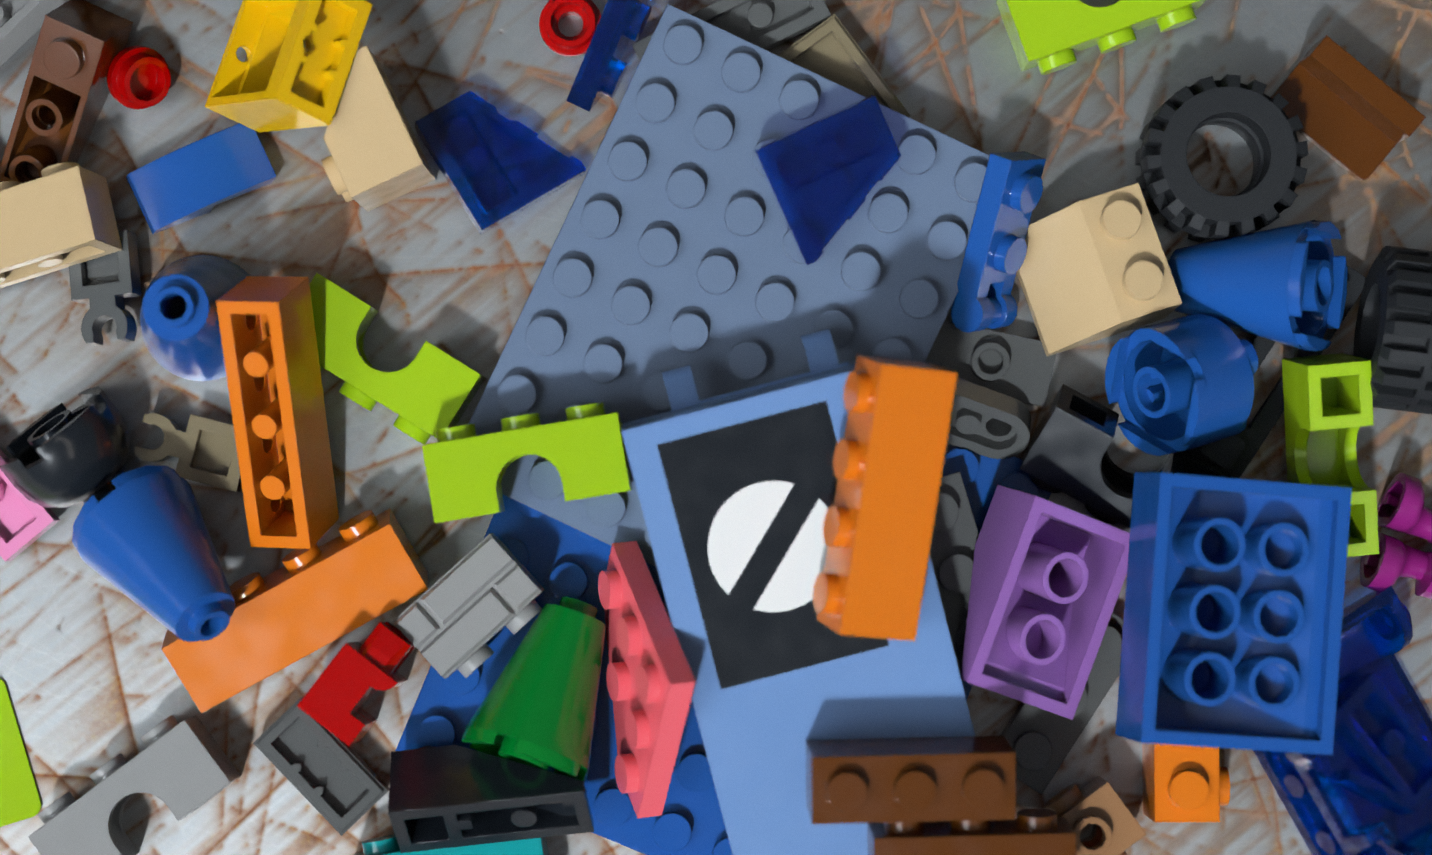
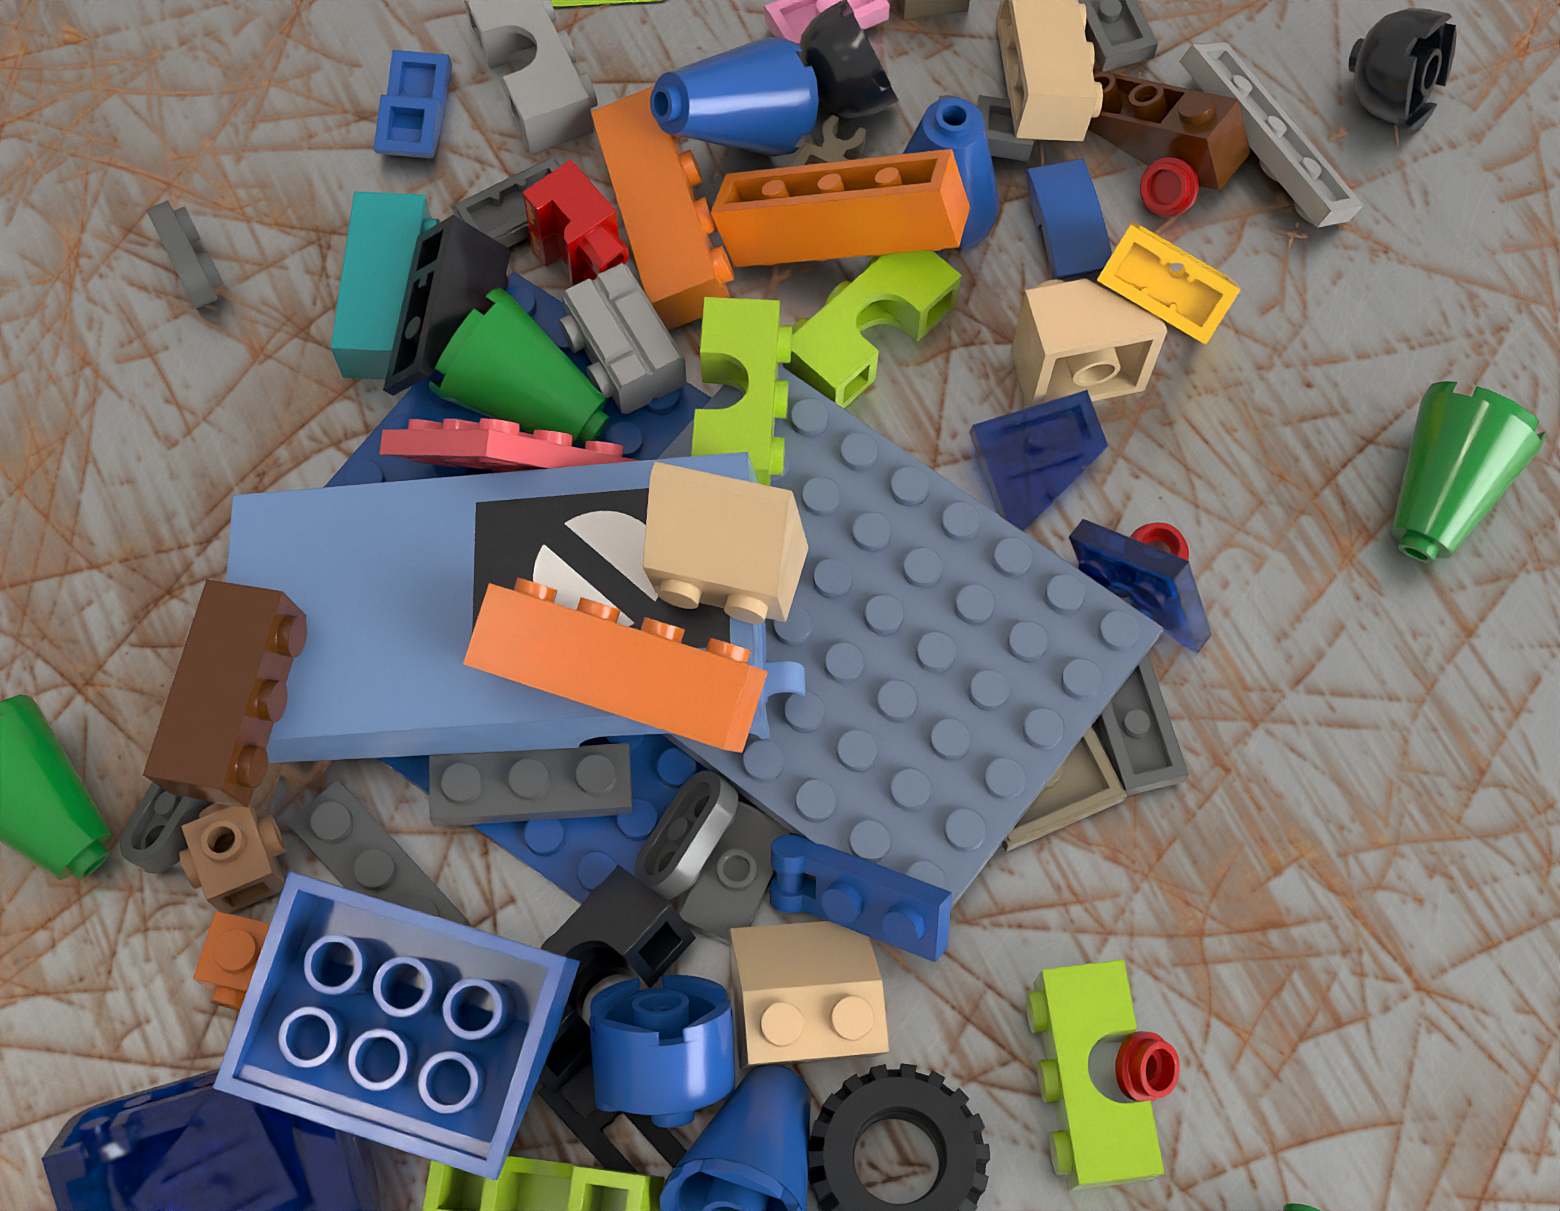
camera: 105 degrees right, 20 degrees down
clear blue wing [754,95,901,265] -> none
reddish brown brick [806,735,1016,824] -> none
medium lavender slope [961,485,1130,720] -> none
none -> tan slope [642,462,809,624]

